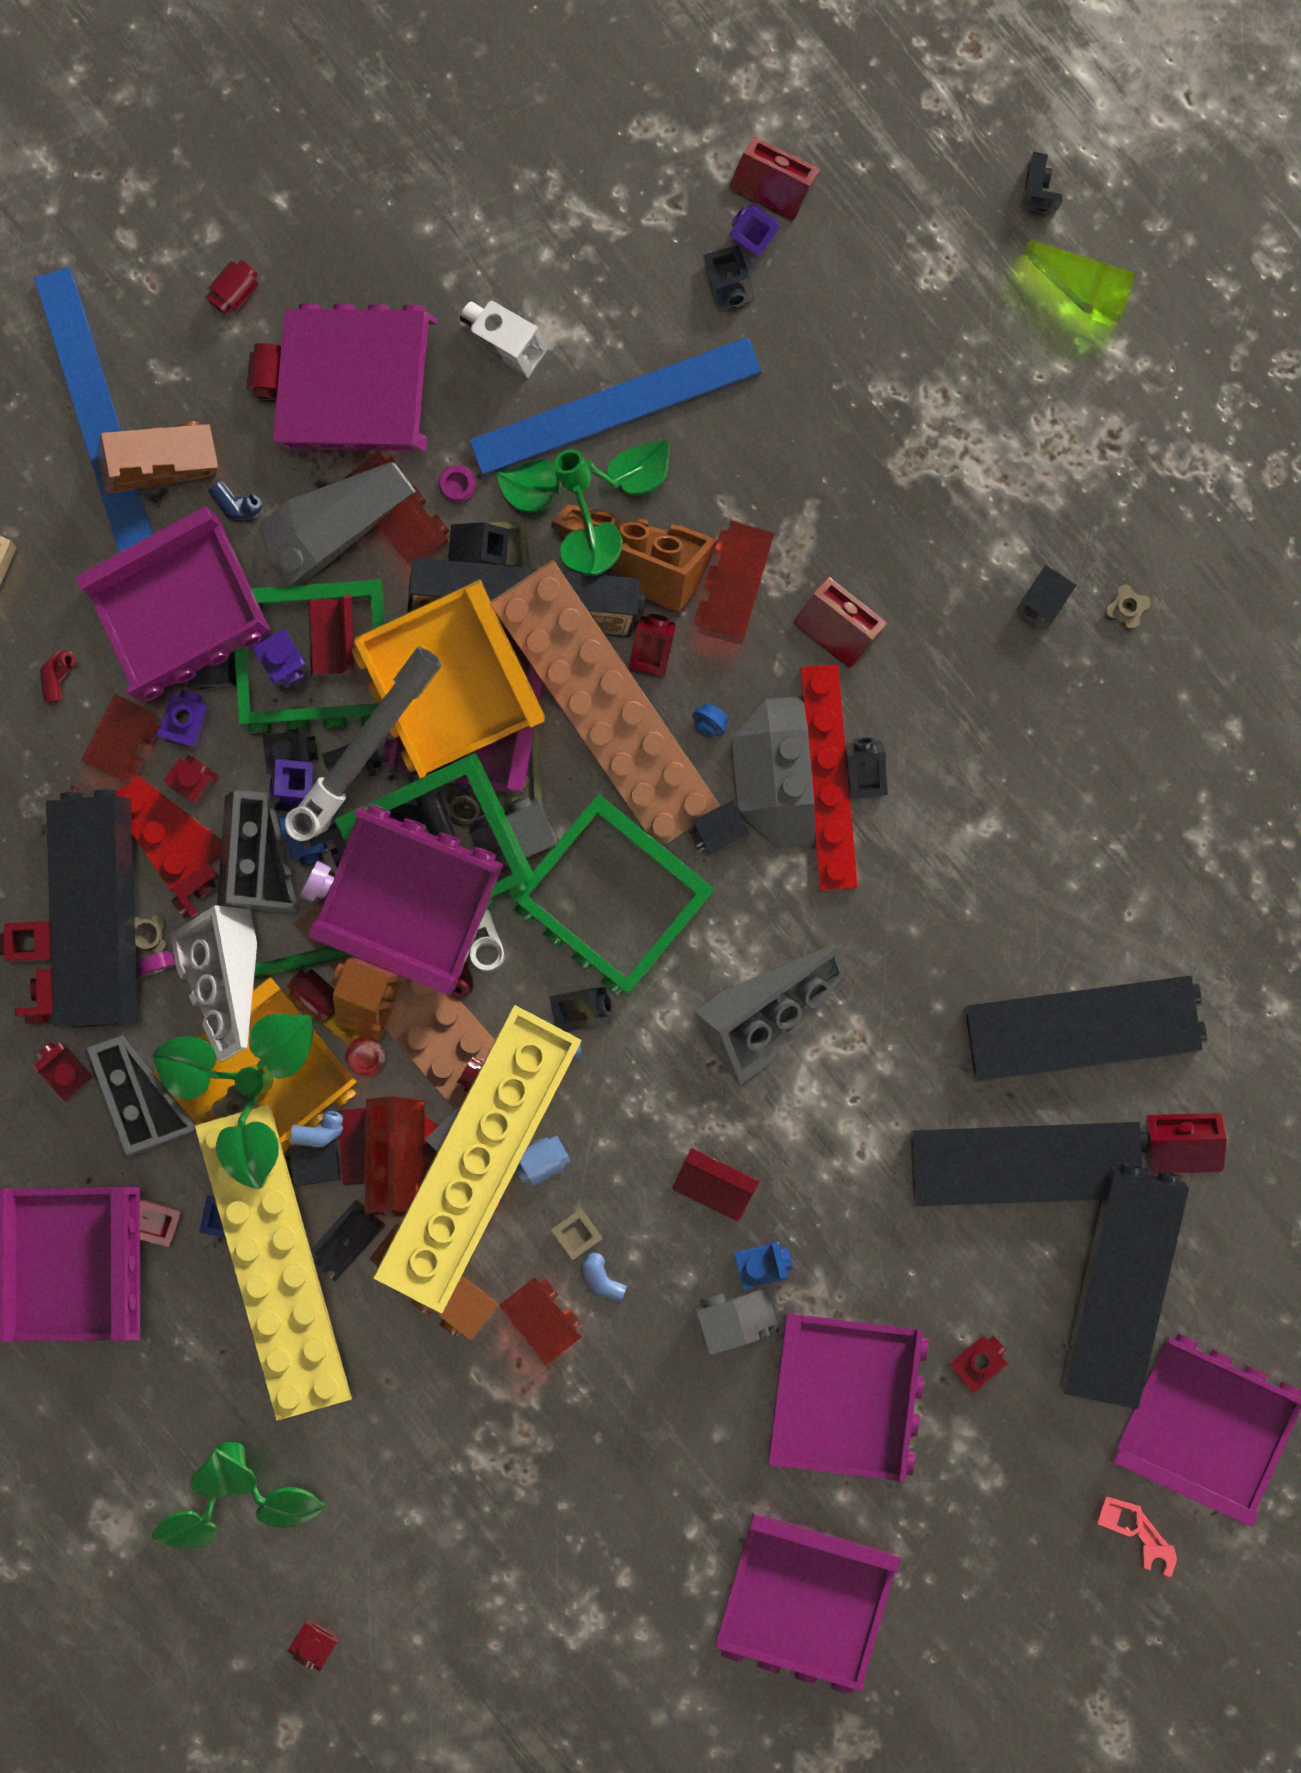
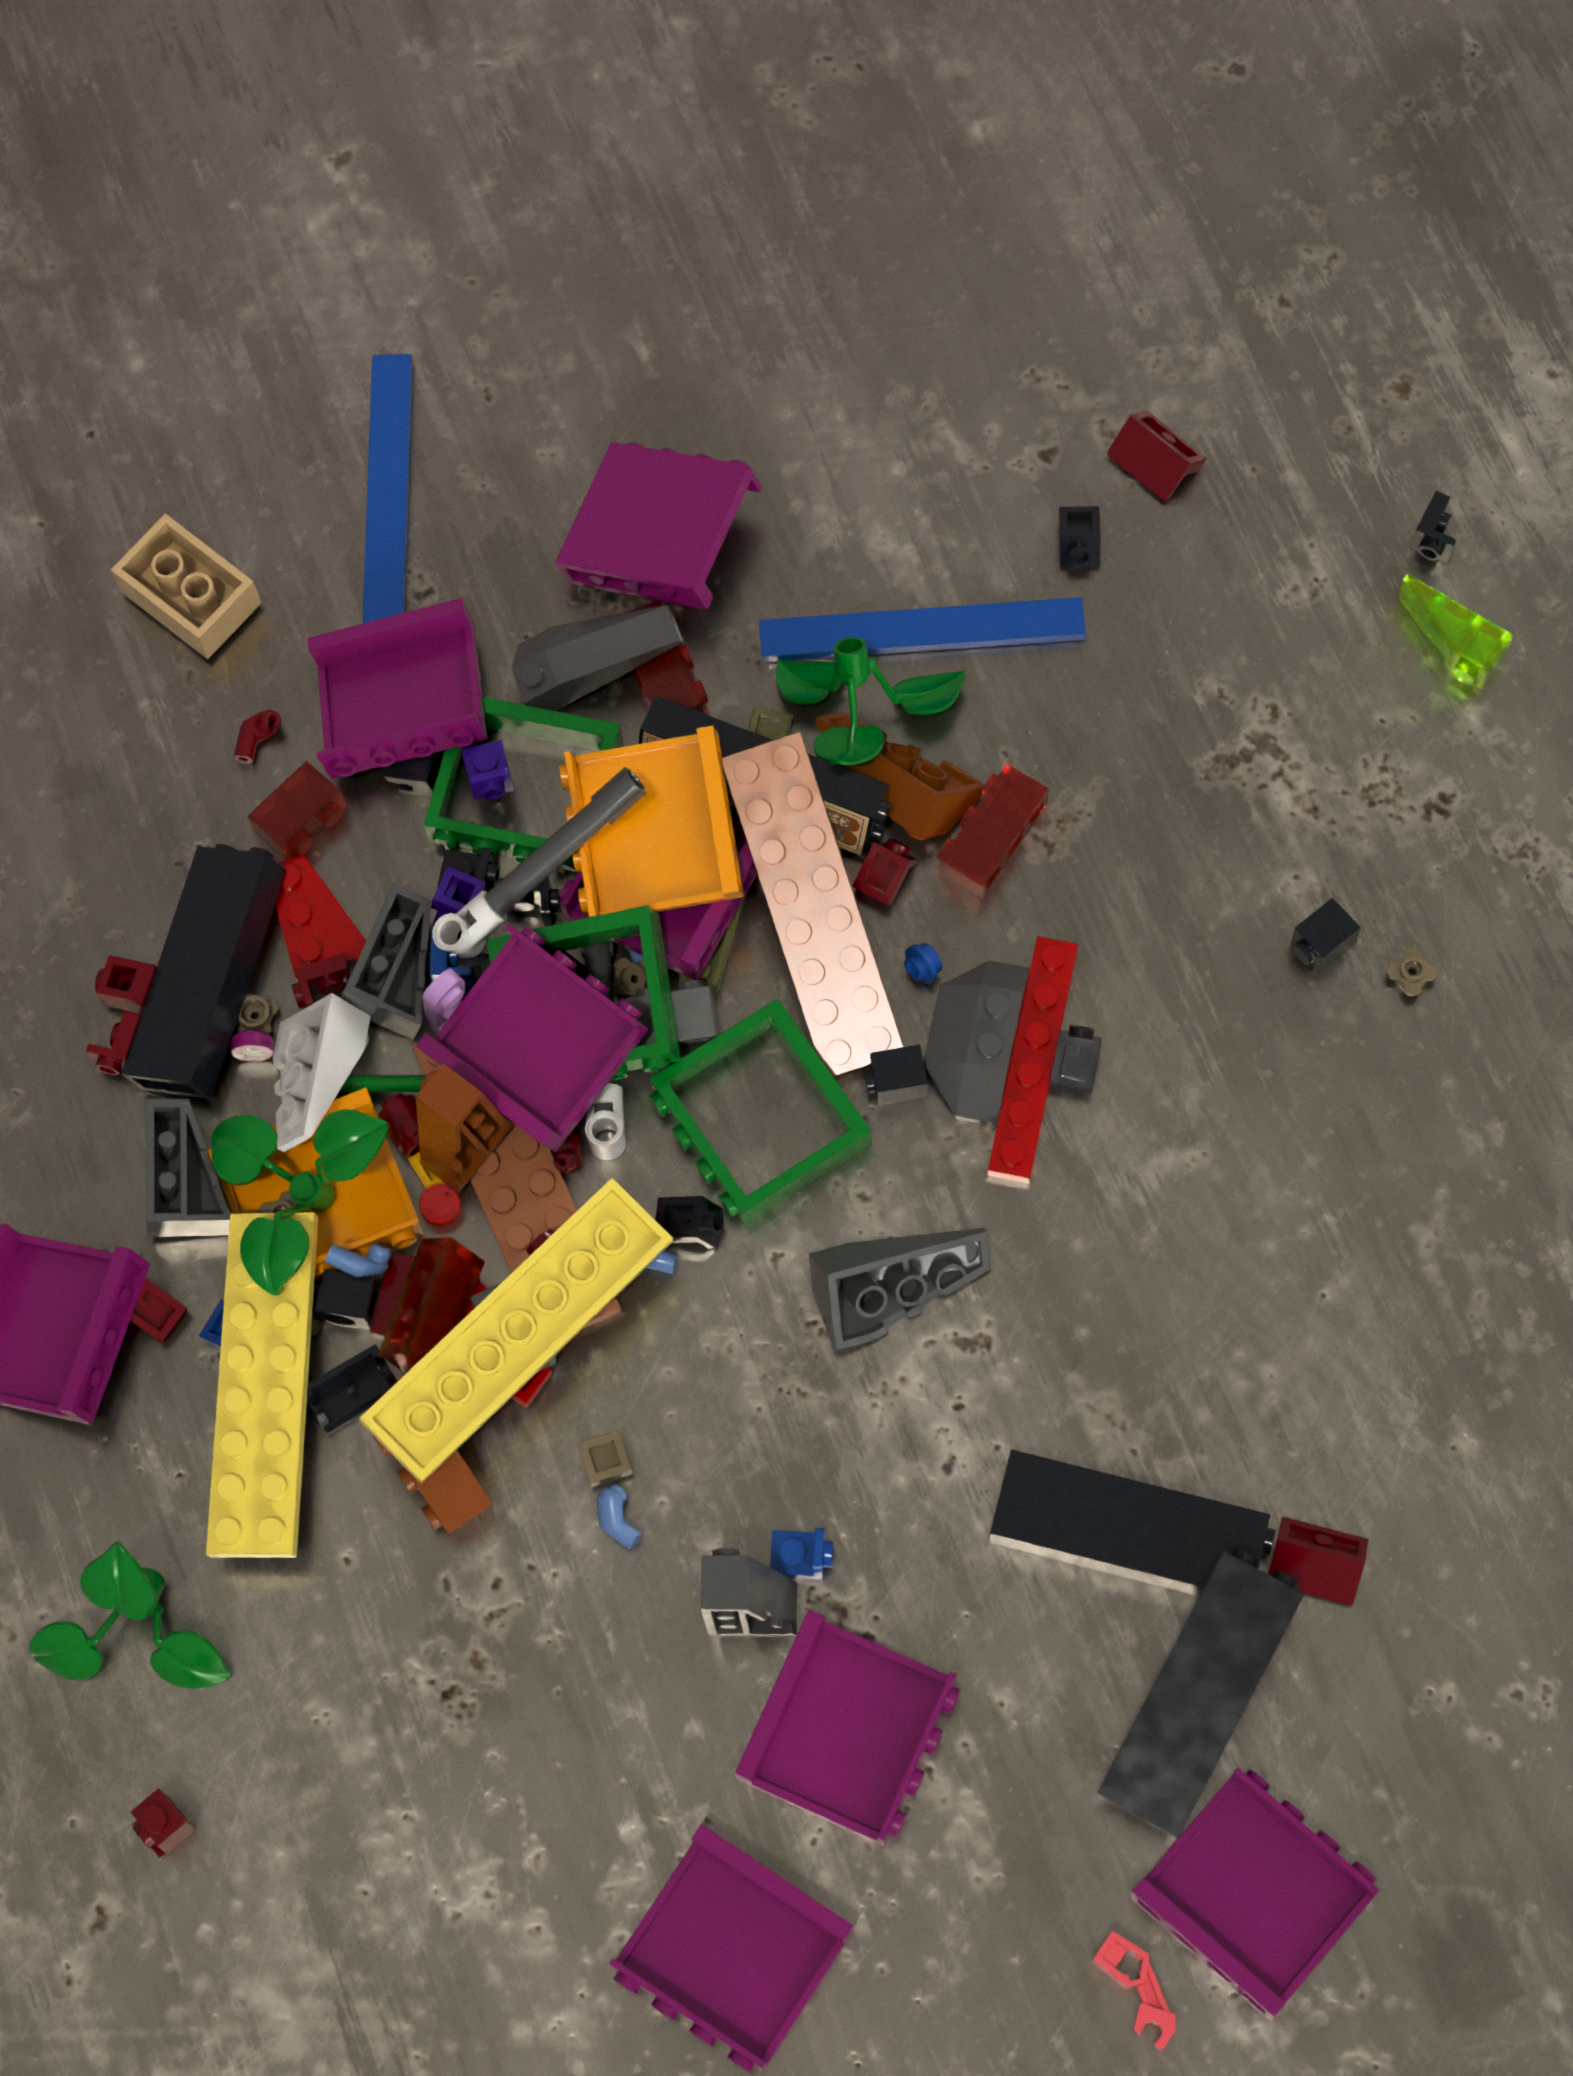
camera: 30 degrees right, 15 degrees down
dark red bracket [32,1042,94,1102] -> none
wedge [96,421,218,494] -> none
dark purple brick [157,690,209,751] -> none
dark red brick [163,755,219,807] -> none
dark red brick [205,260,259,317] -> none
dark blue arm [208,481,262,520] -> none
dark red brick [246,343,281,400] -> none
dark red panel [308,595,354,676] -> none
magenta tile [438,465,476,504] -> none
black brick [448,522,509,566] -> none
white torso [460,301,549,378] -> none
clear red brick [499,1277,583,1365] -> none
medium blue brick [516,1135,571,1187] -> none
dark red panel [672,1148,760,1221] -> none
dark purple brick [728,203,781,257] -> none
dark red panel [794,577,887,667] -> none
dark red brick [947,1334,1008,1393] -> none
black brick [964,975,1207,1082] -> none

